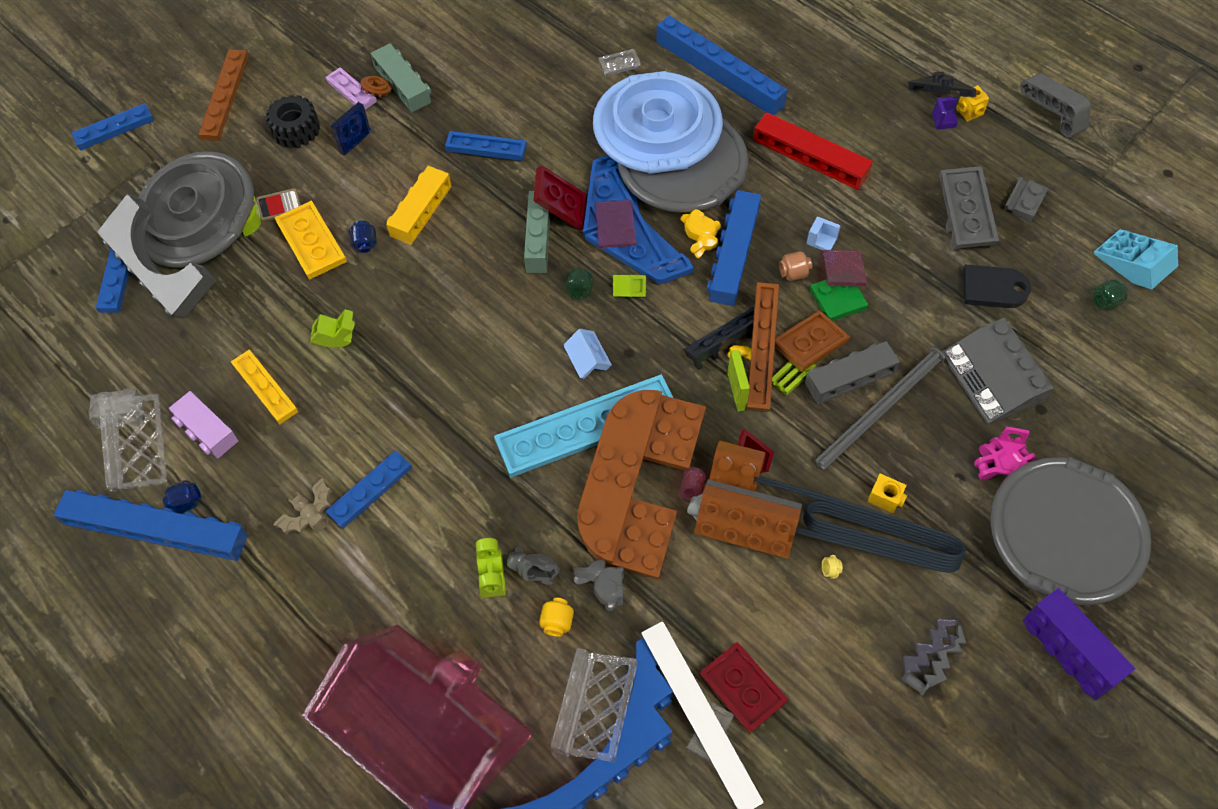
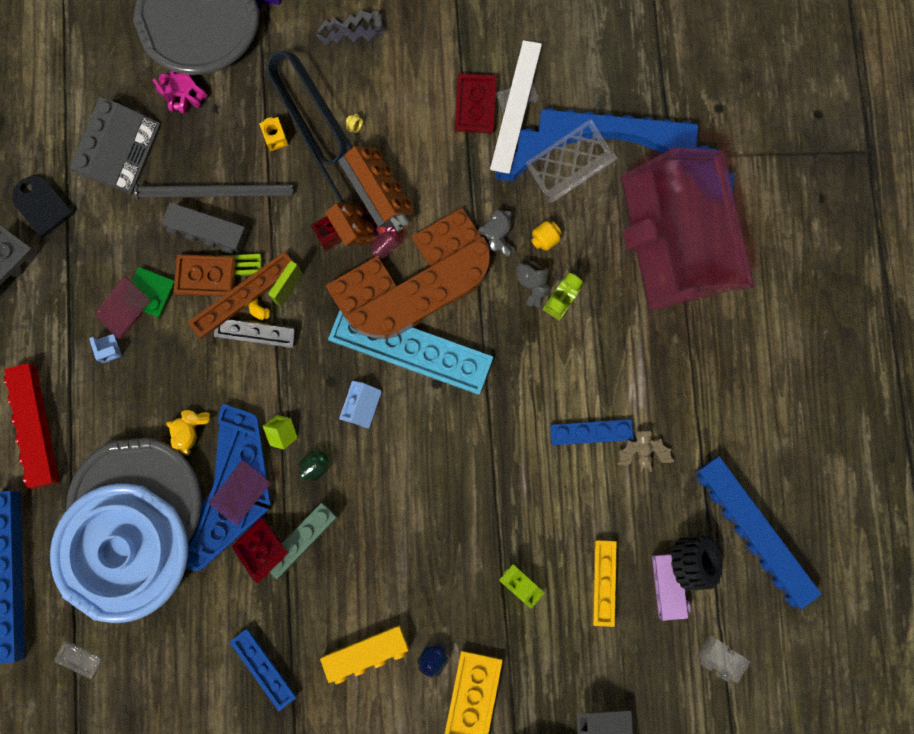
camera: 140 degrees left, 20 degrees up
clear fence [98,394,168,492] -> none
clear blue head [163,480,202,514] -> none
blue brick [707,190,761,306] -> none
nougat head [779,251,812,281] -> none
none -> black tyre [671,535,723,591]

